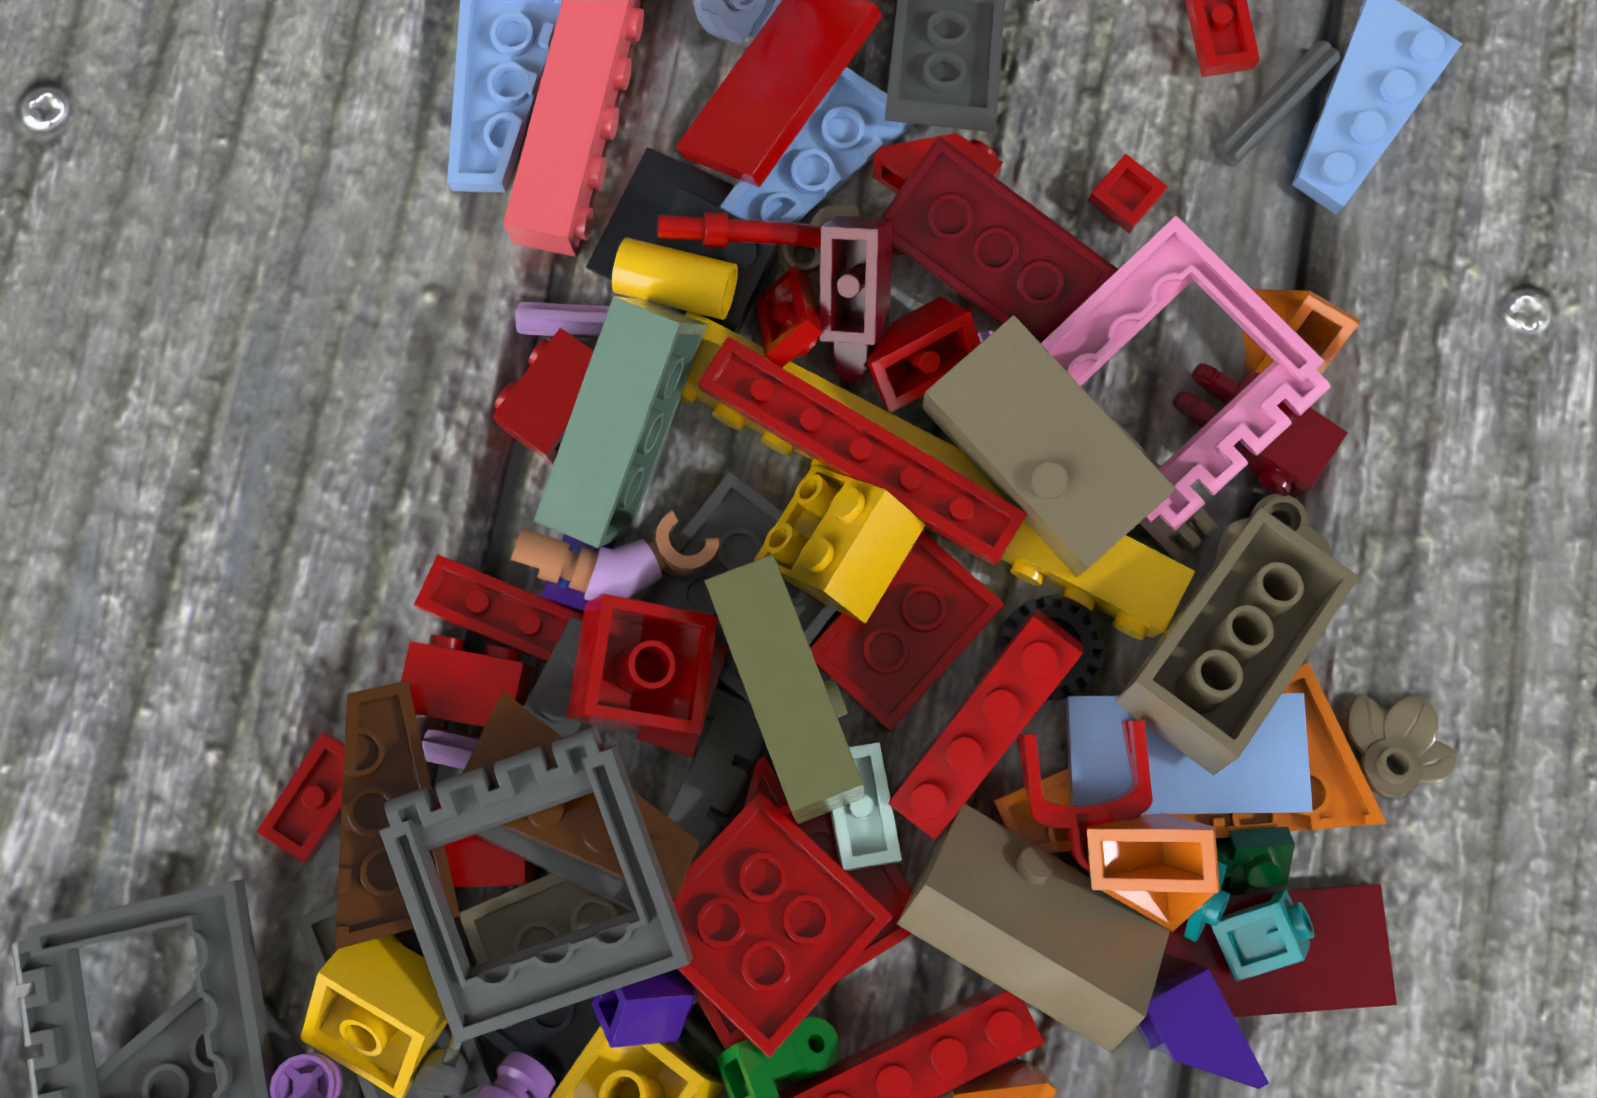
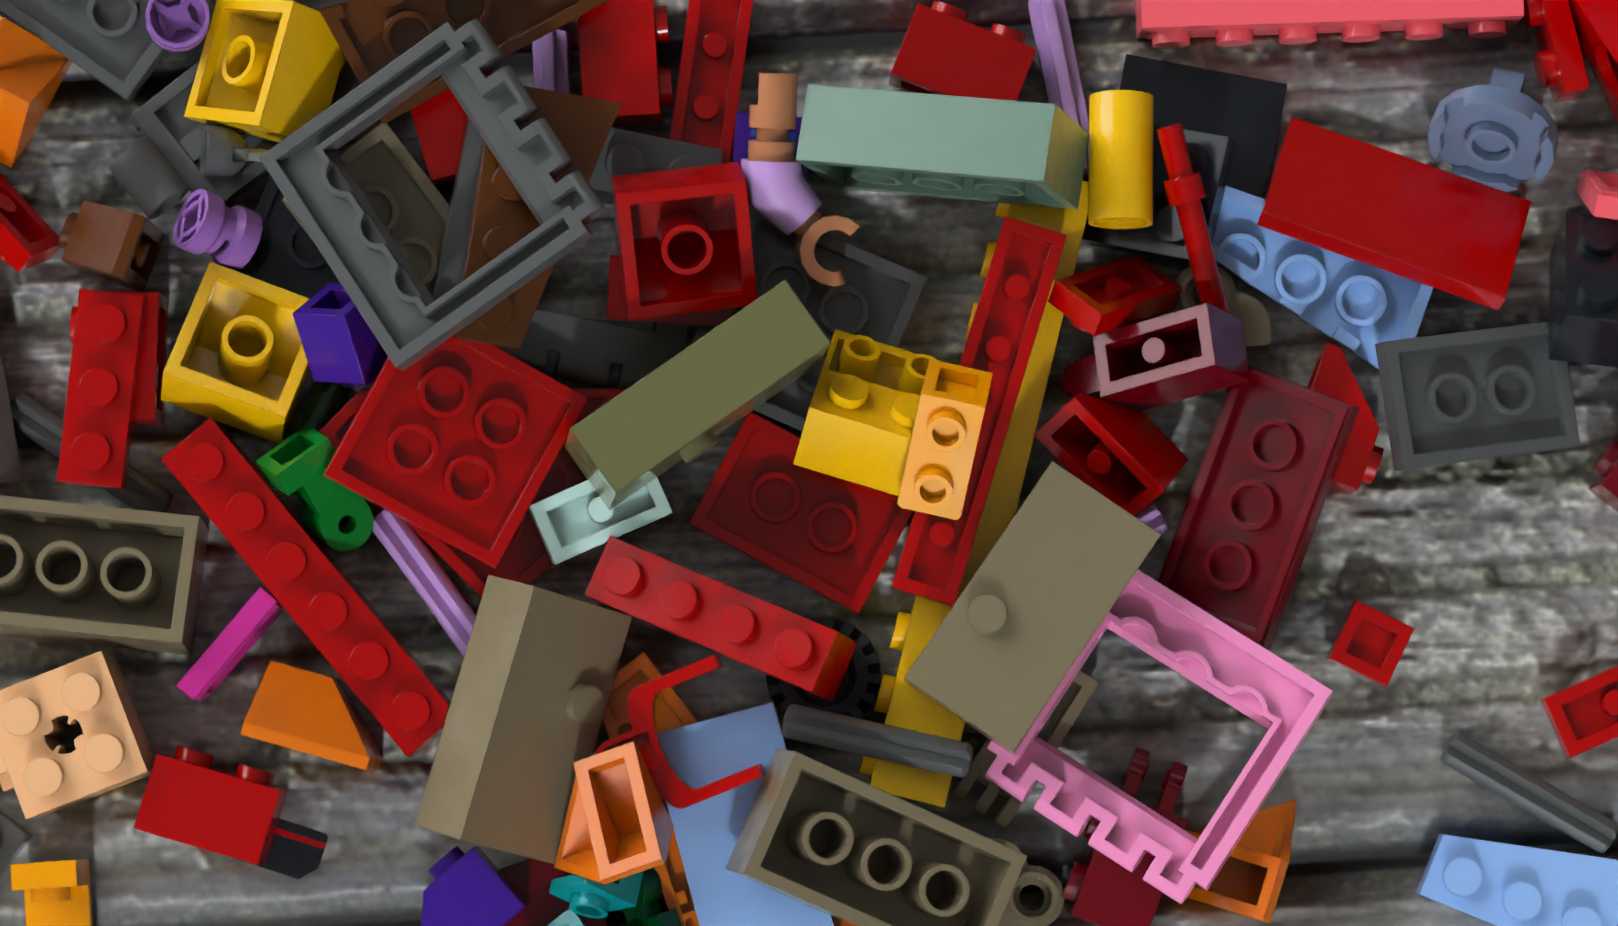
camera: 70 degrees right, 5 degrees up
none -> lavender axle [372,510,476,657]
none -> dark grey axle [782,704,973,778]
none -> light orange bracket [897,359,993,520]

